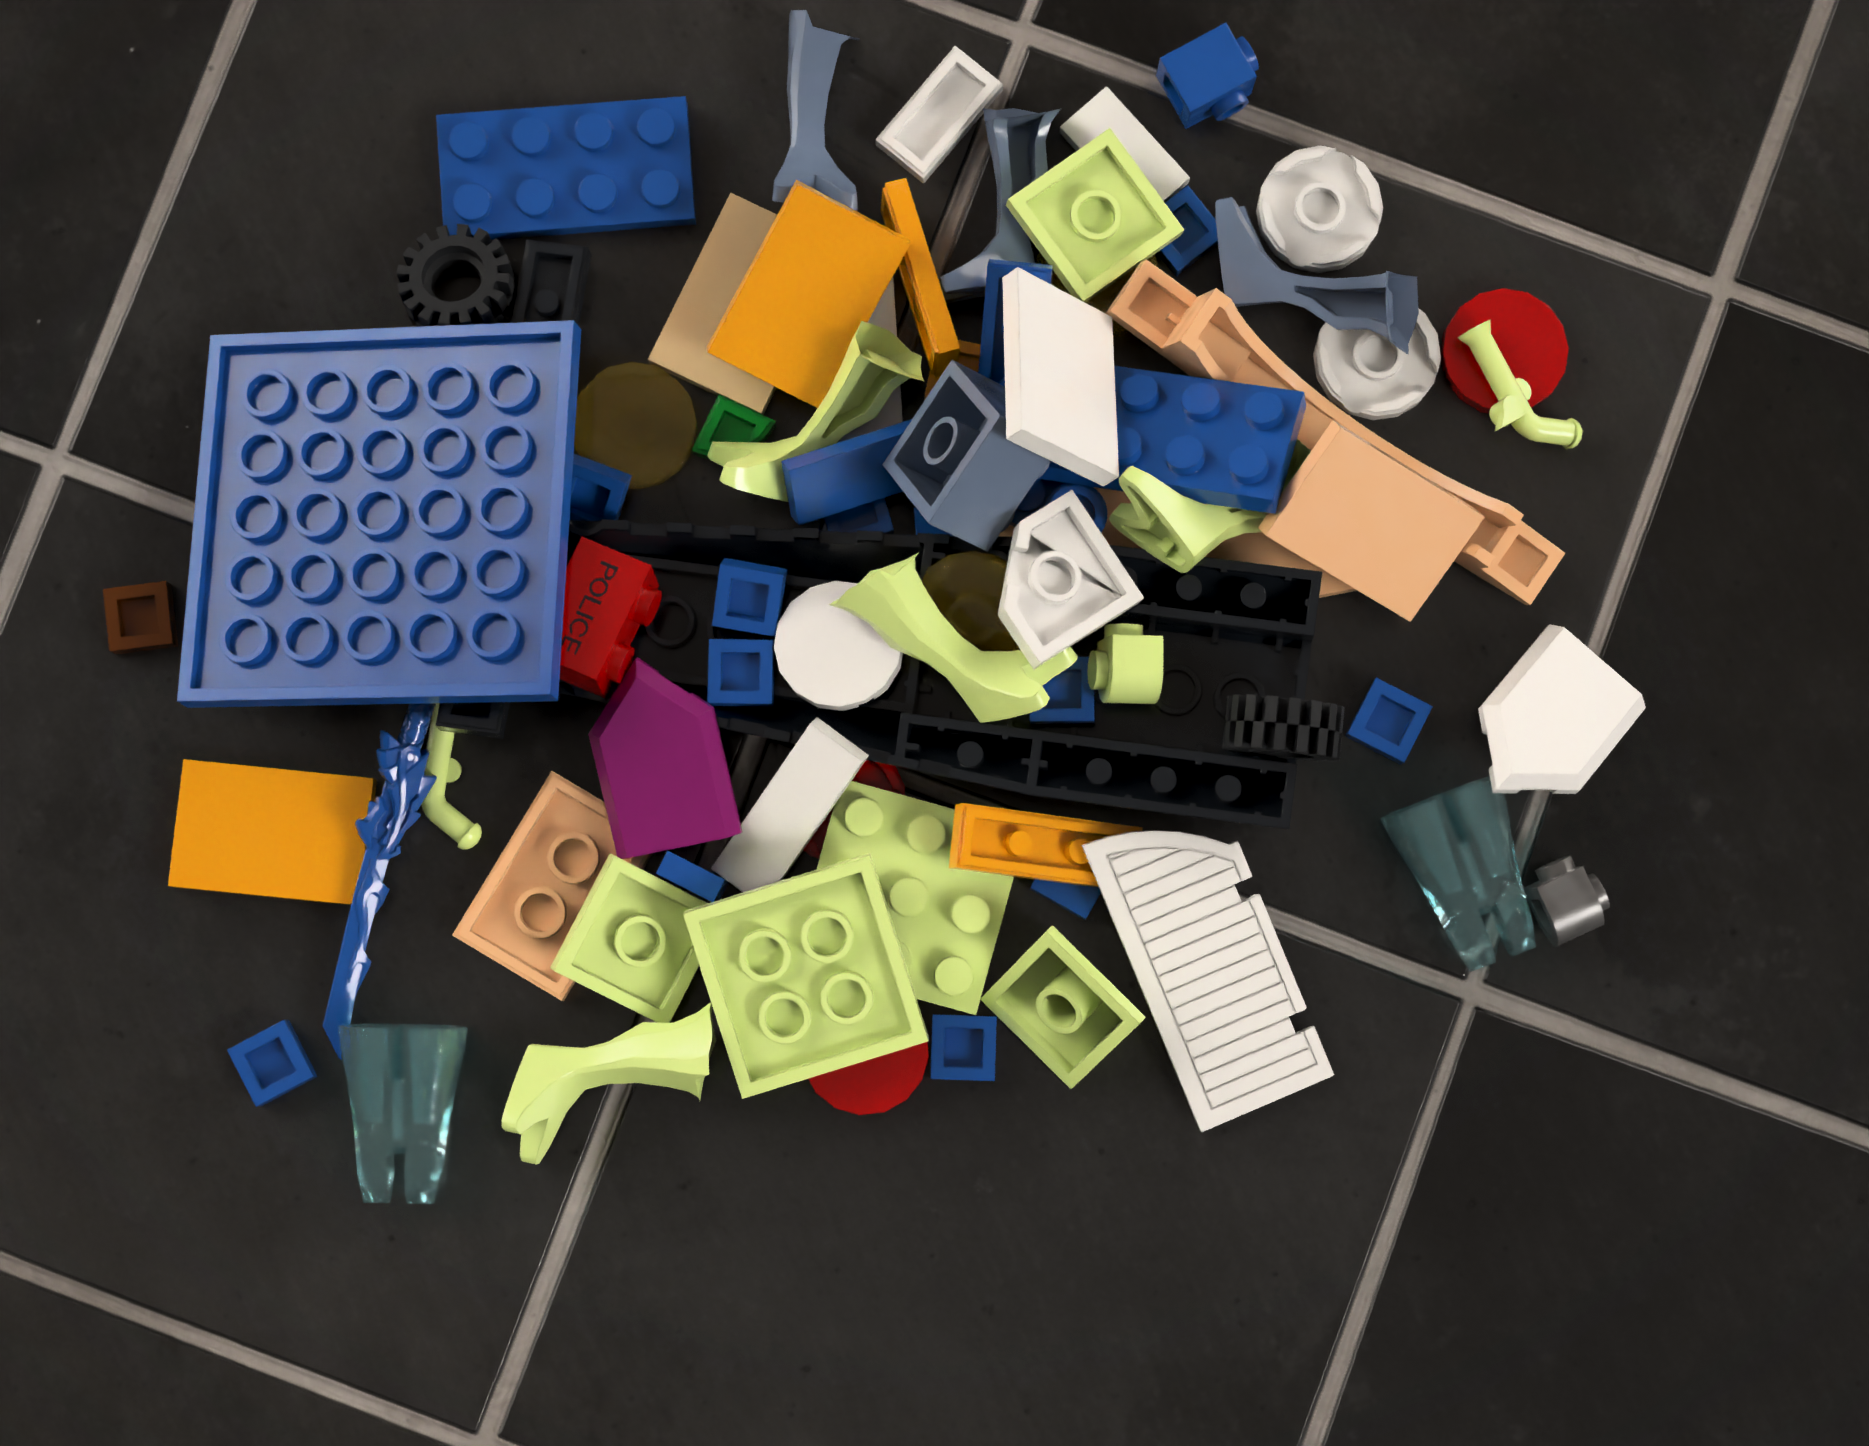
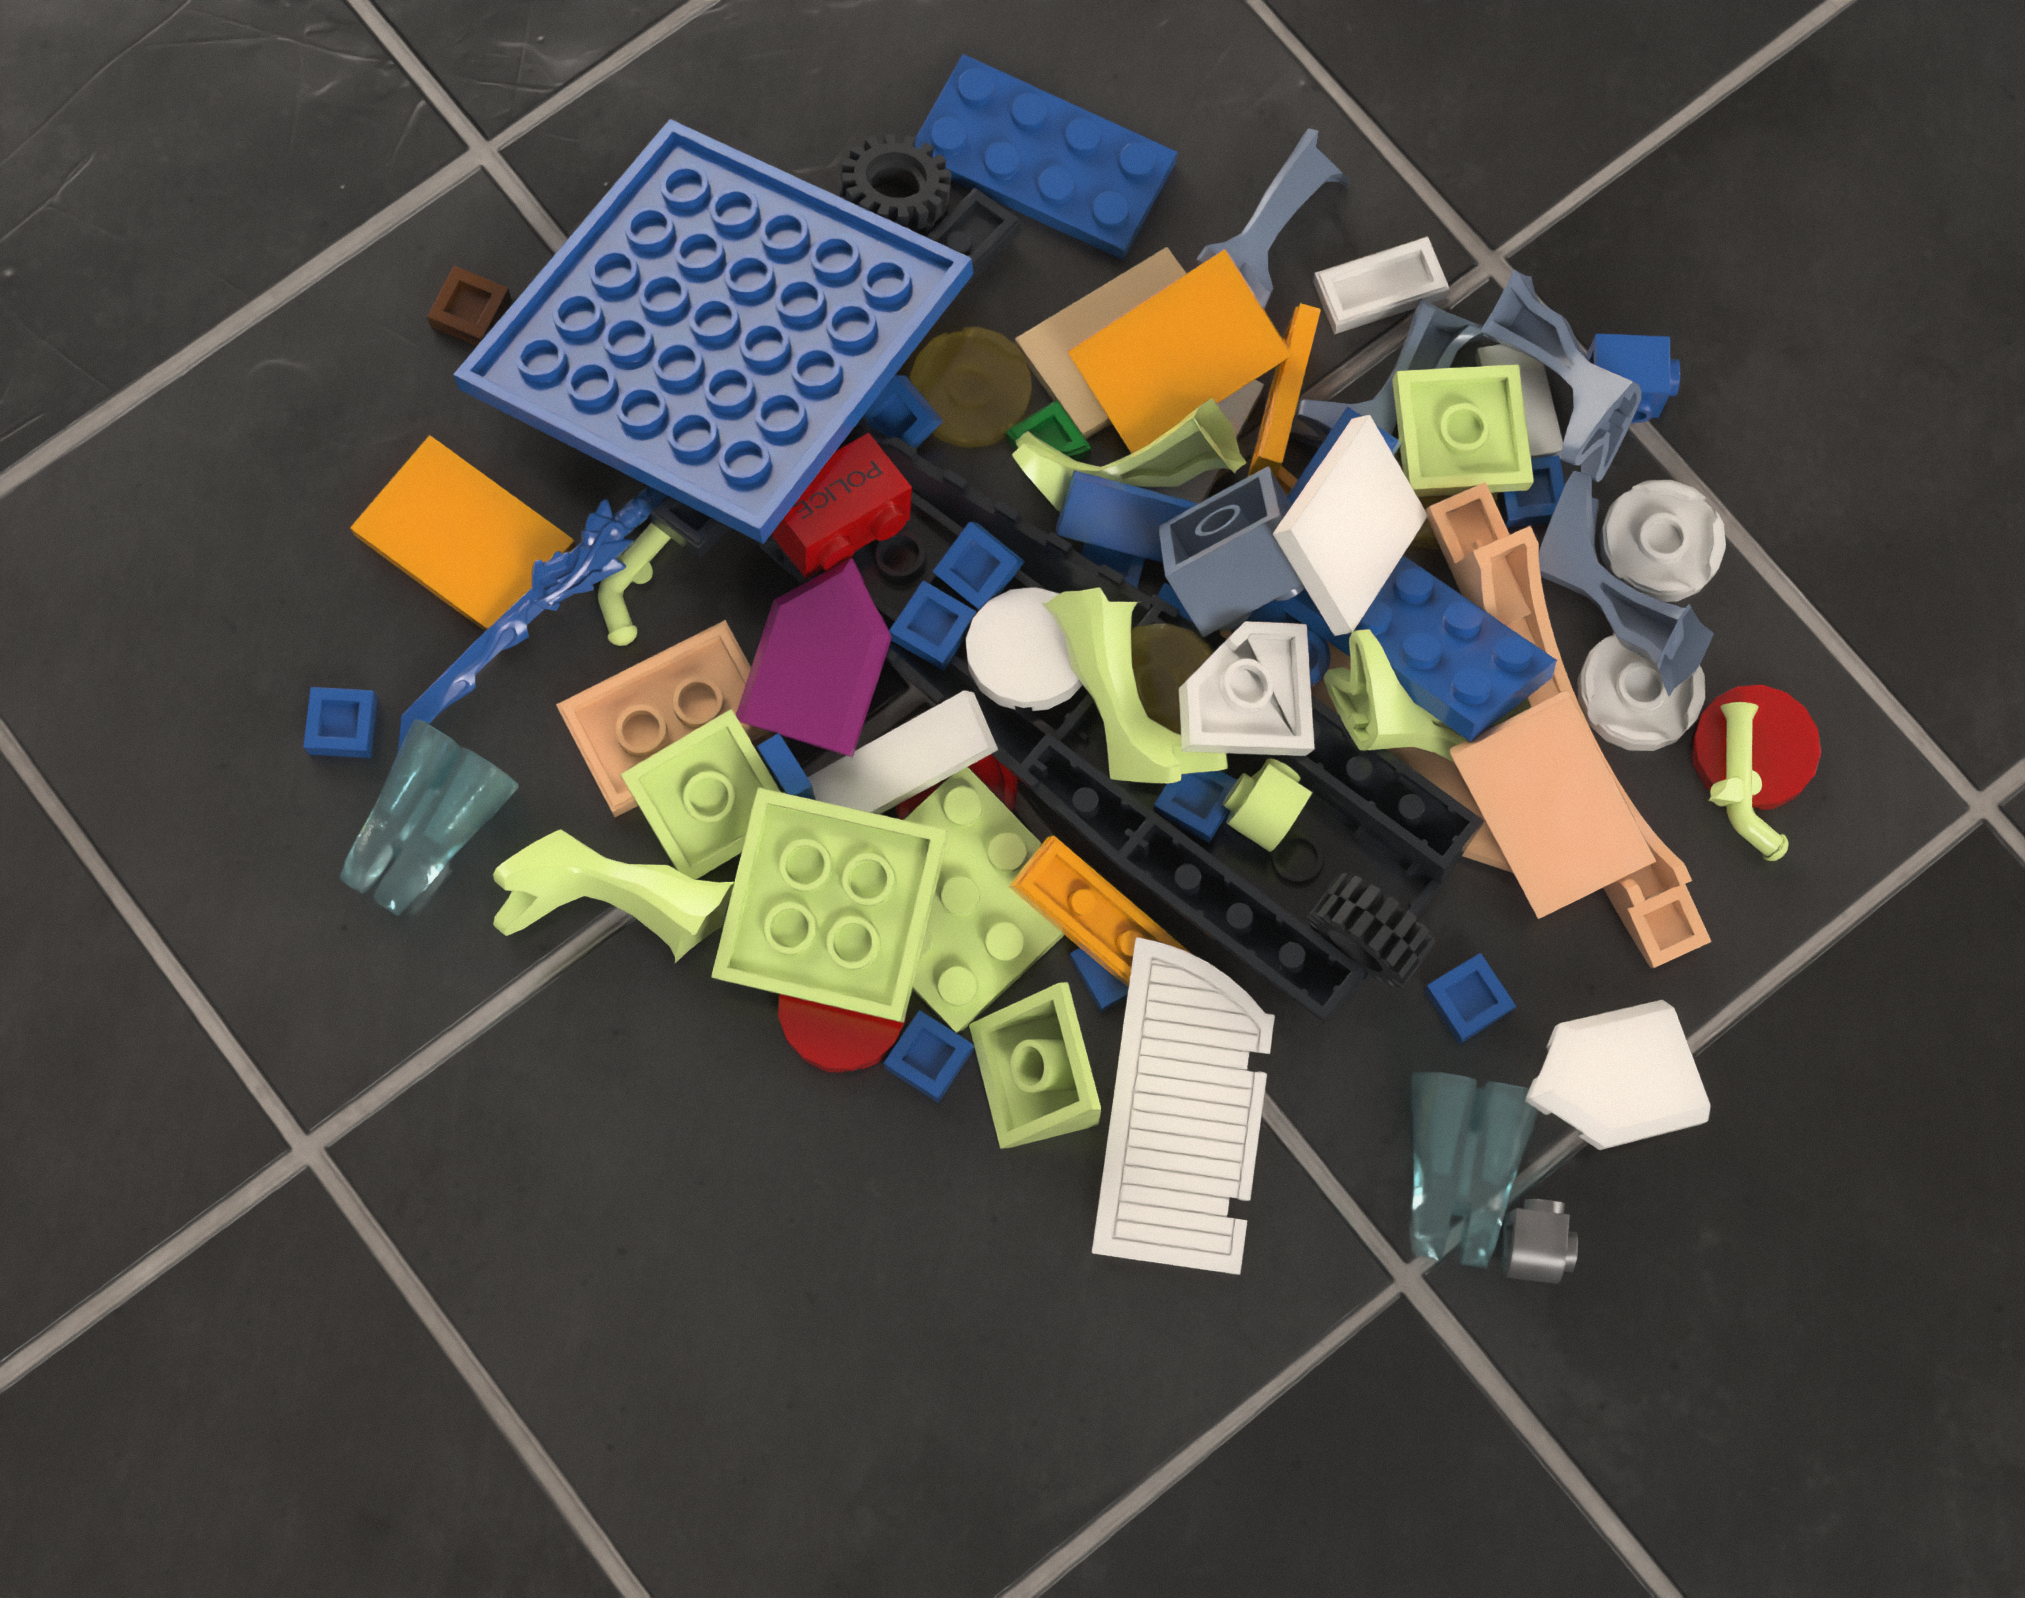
camera: 30 degrees right, 10 degrees down
none -> sand blue animal [1481,270,1642,482]

